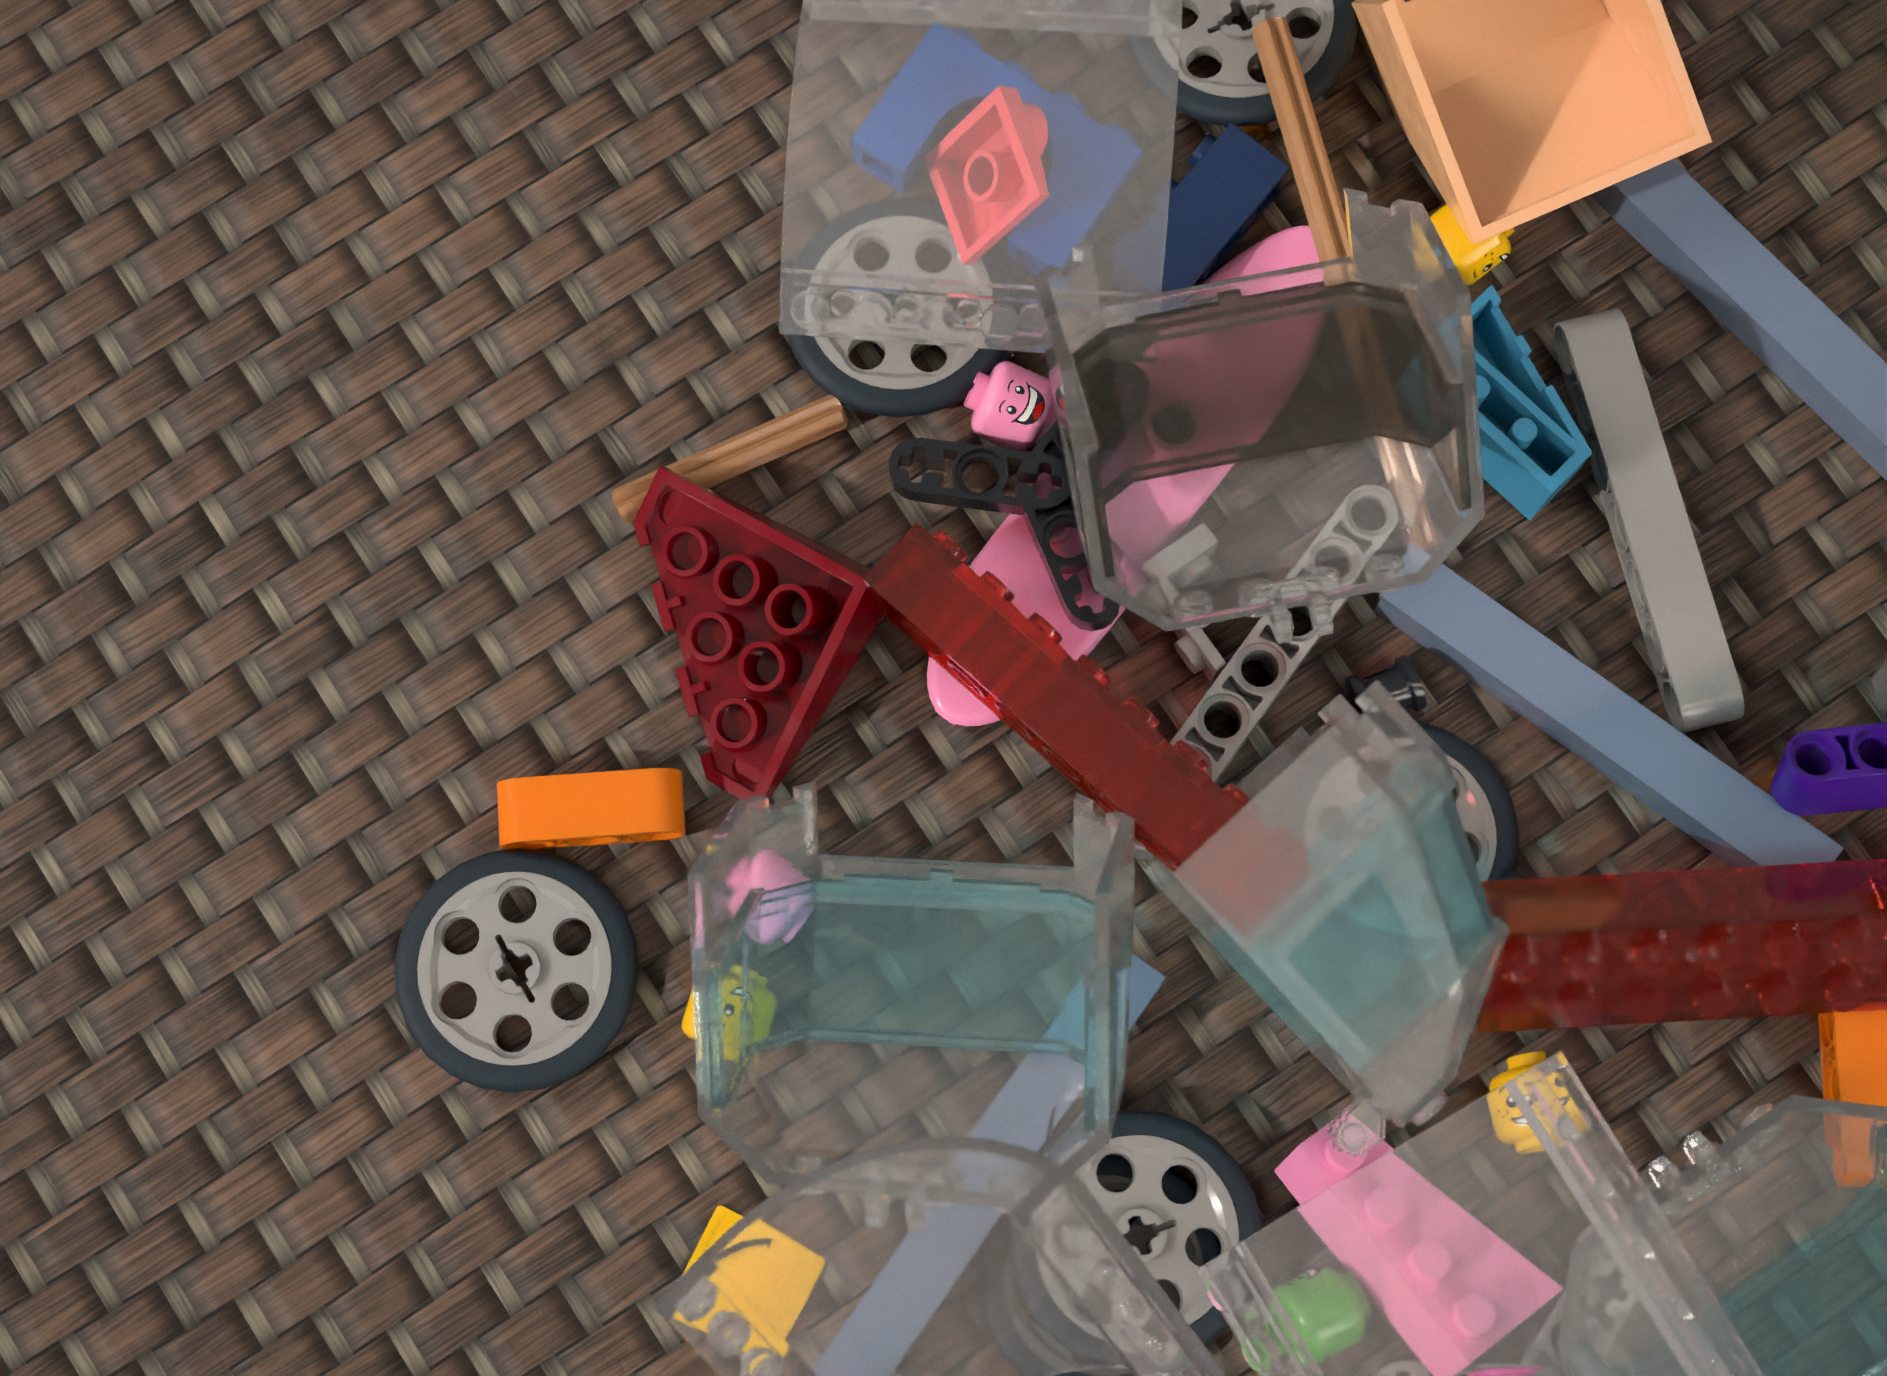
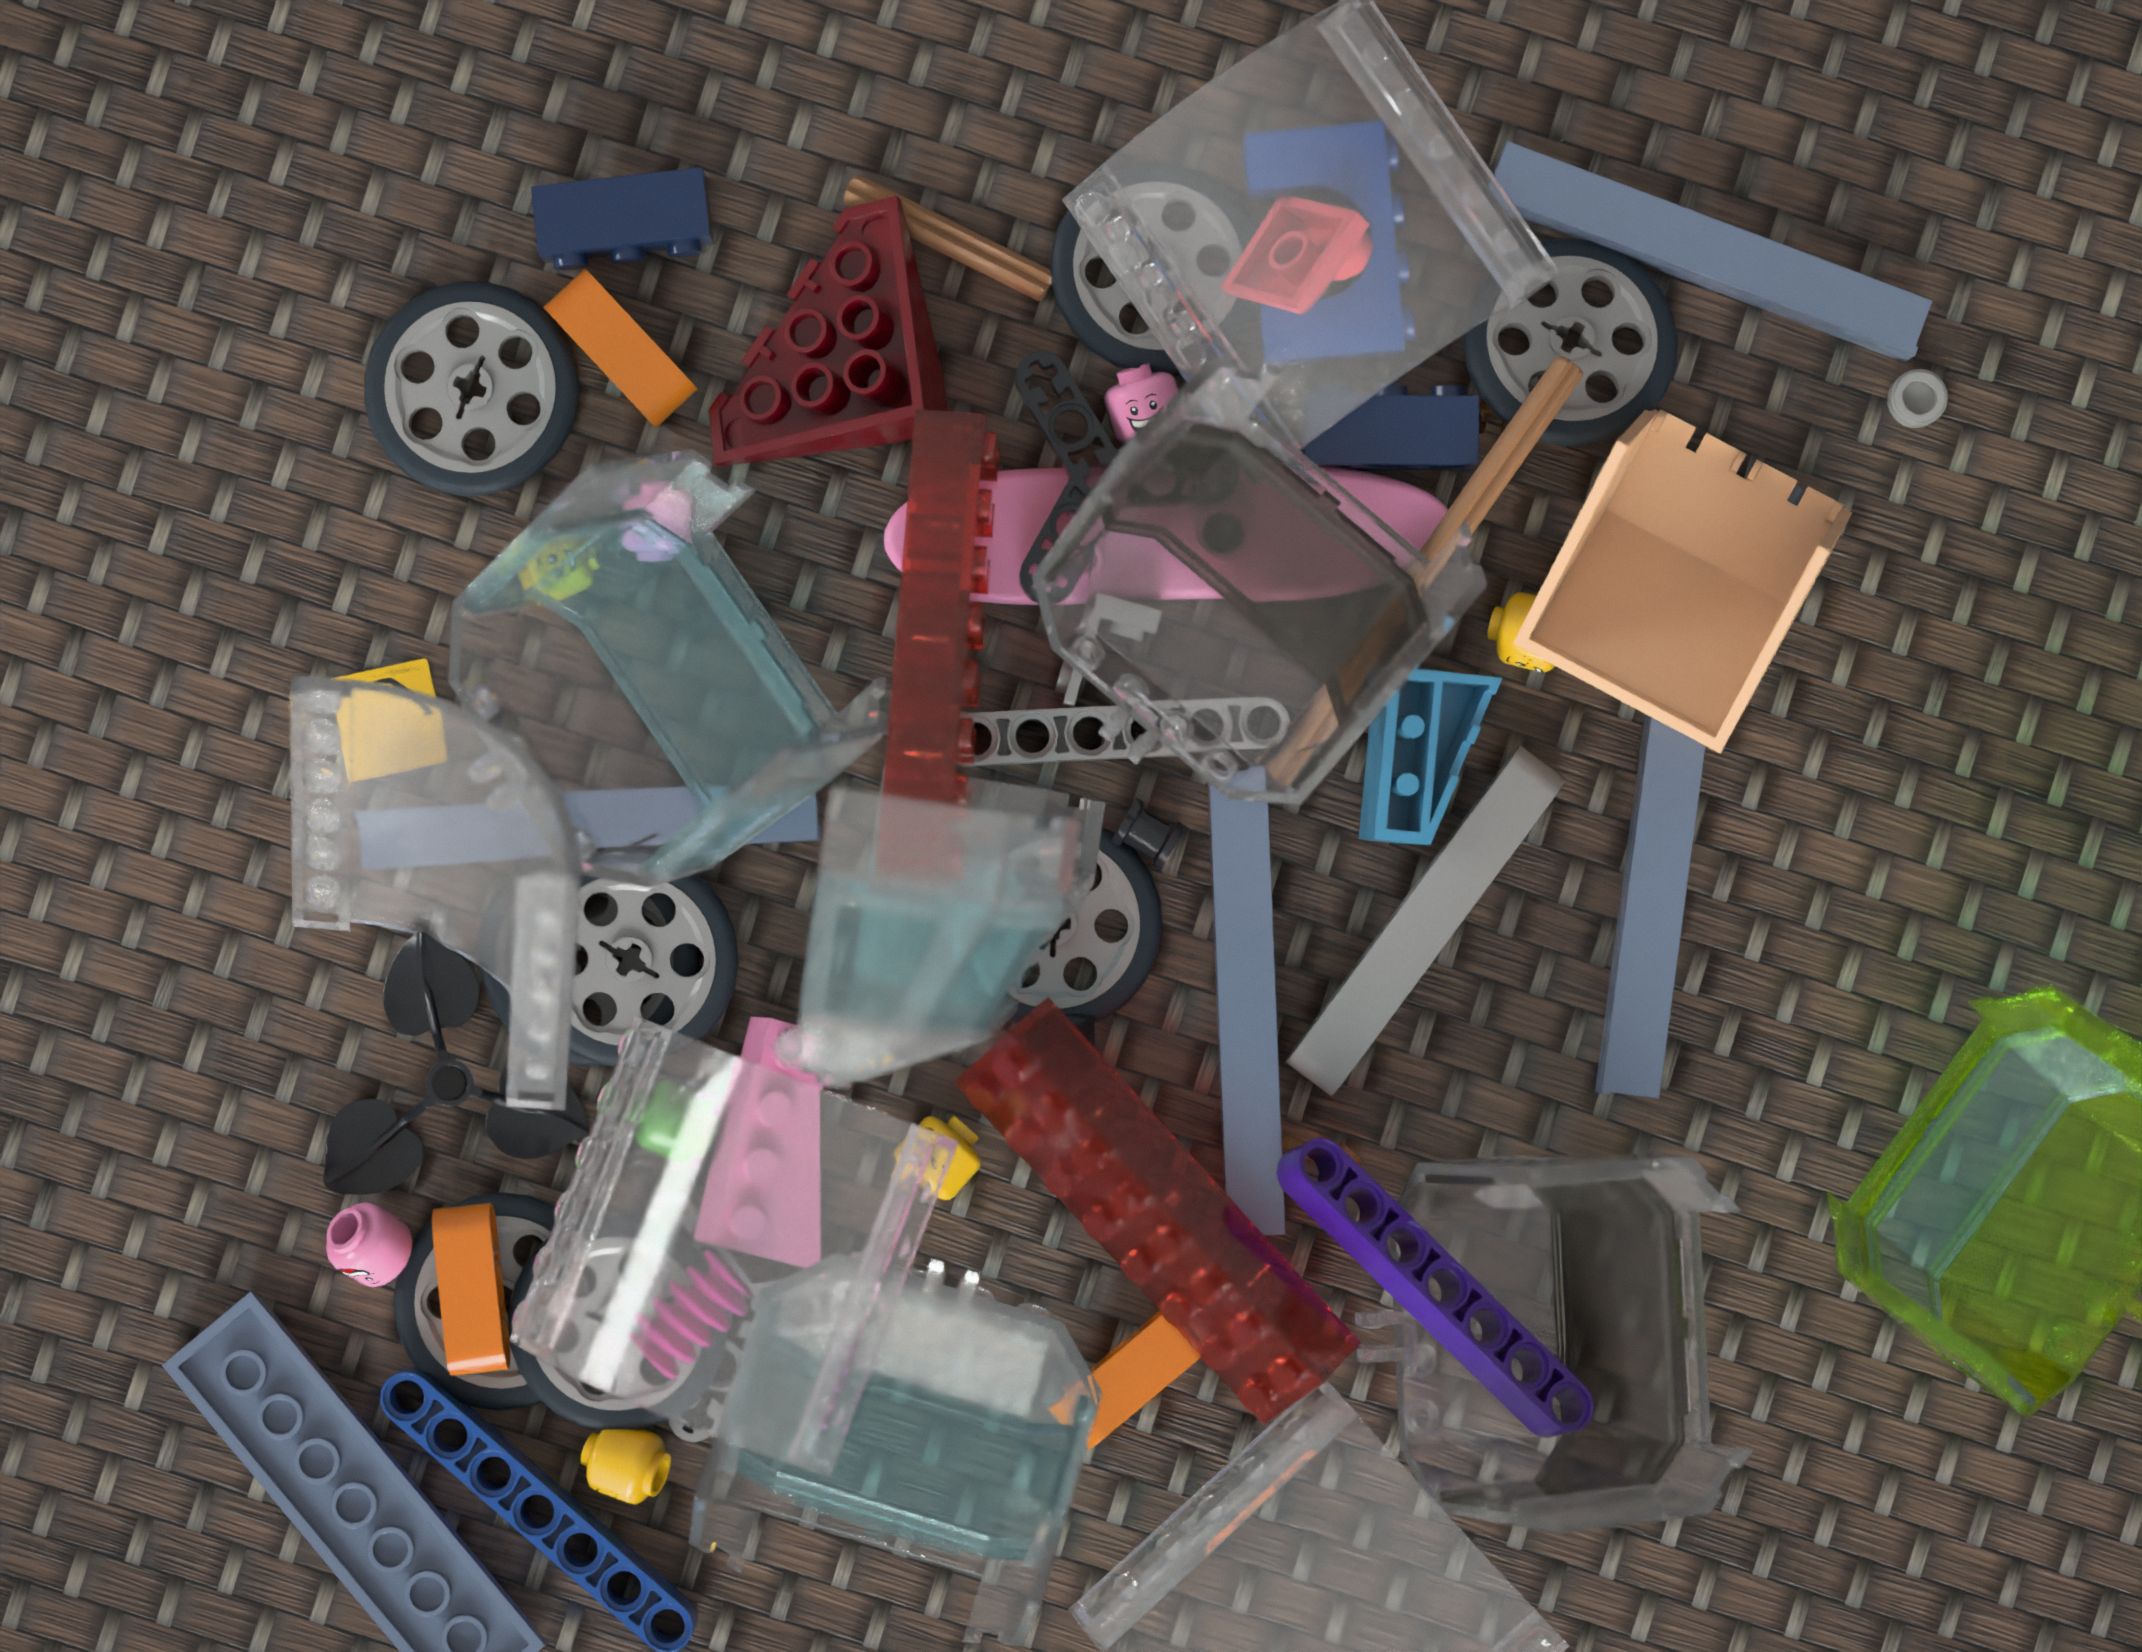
camera: 45 degrees right, 10 degrees up
none -> dark blue brick [531,167,714,270]

